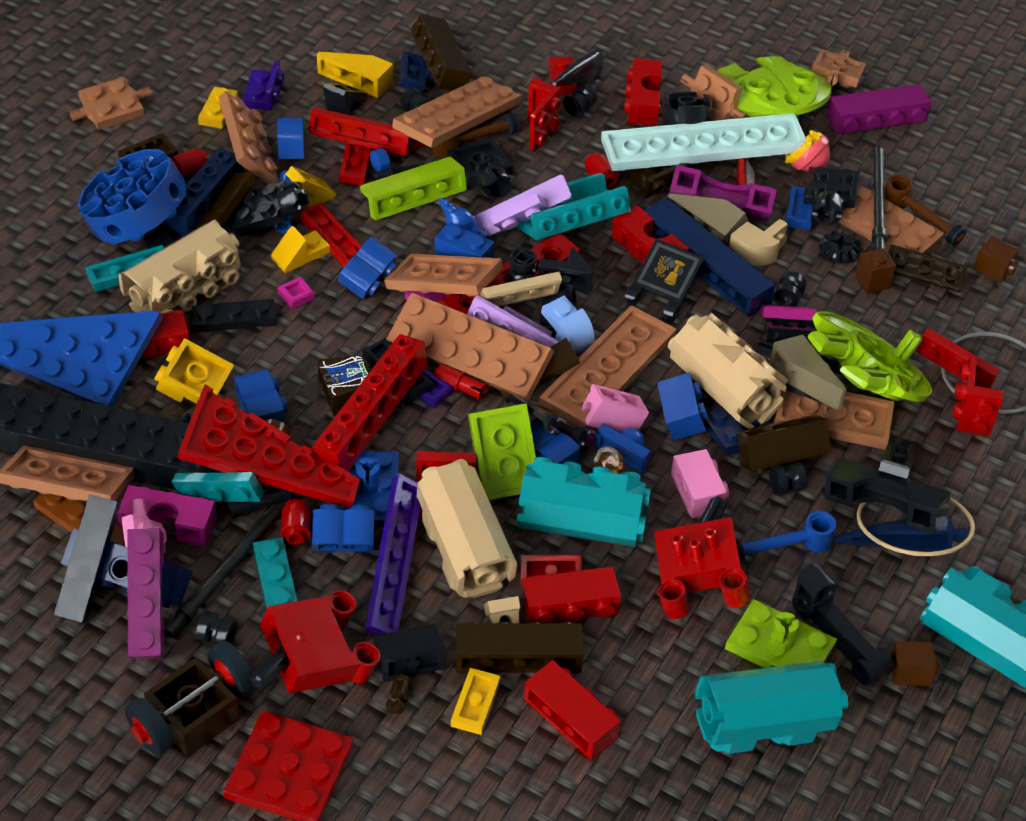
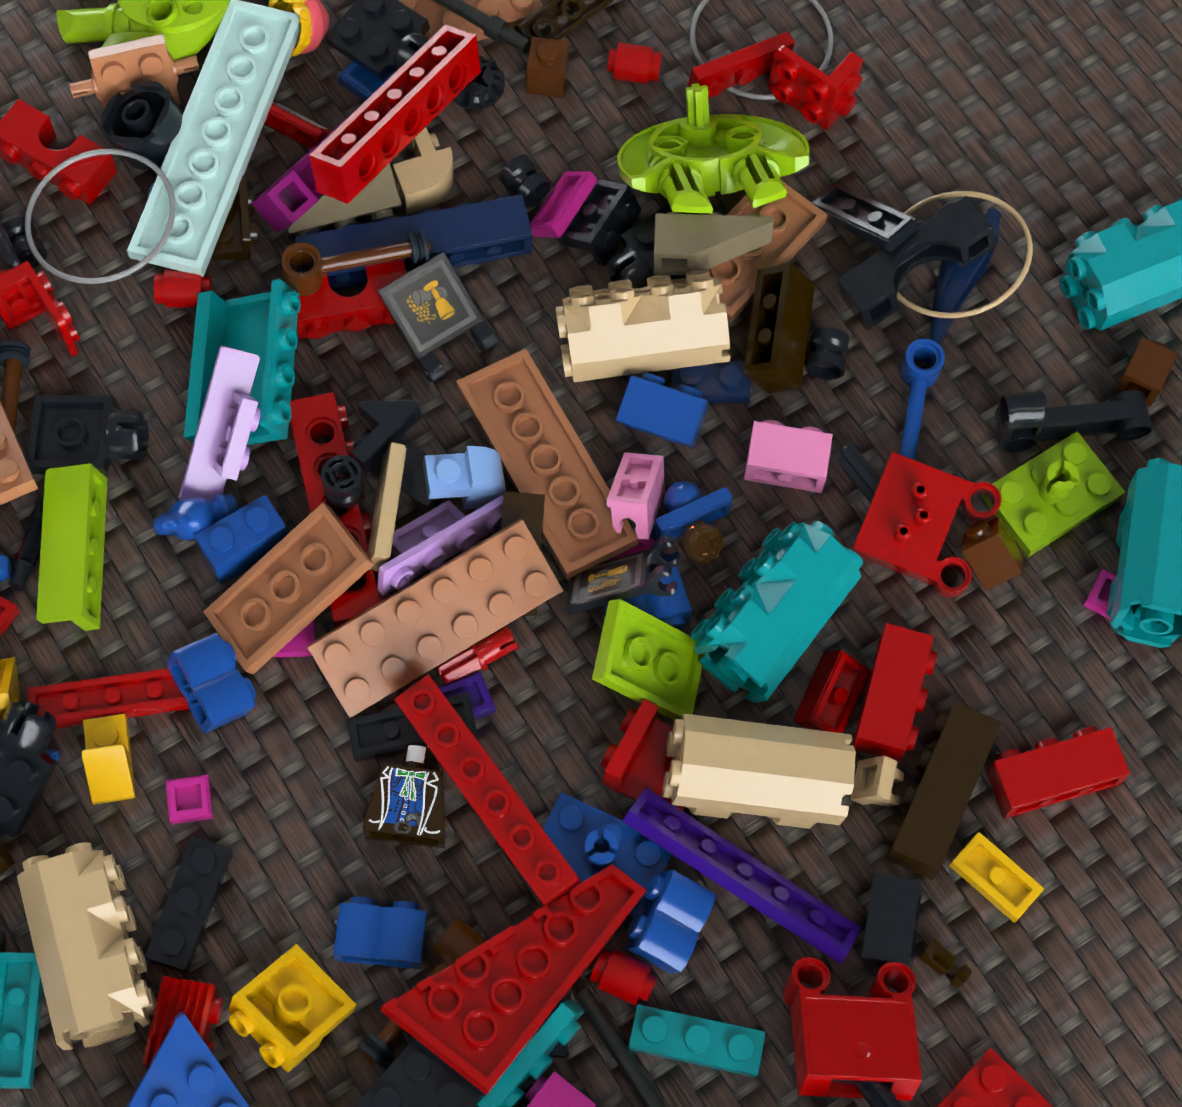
camera: 65 degrees left, 20 degrees up
none -> light grey piece [25,149,176,284]
none -> reddish brown piece [282,230,431,296]
none -> red brick [309,24,481,204]
none -> red brick [607,42,662,85]
none -> reddish brown brick [962,516,1023,590]

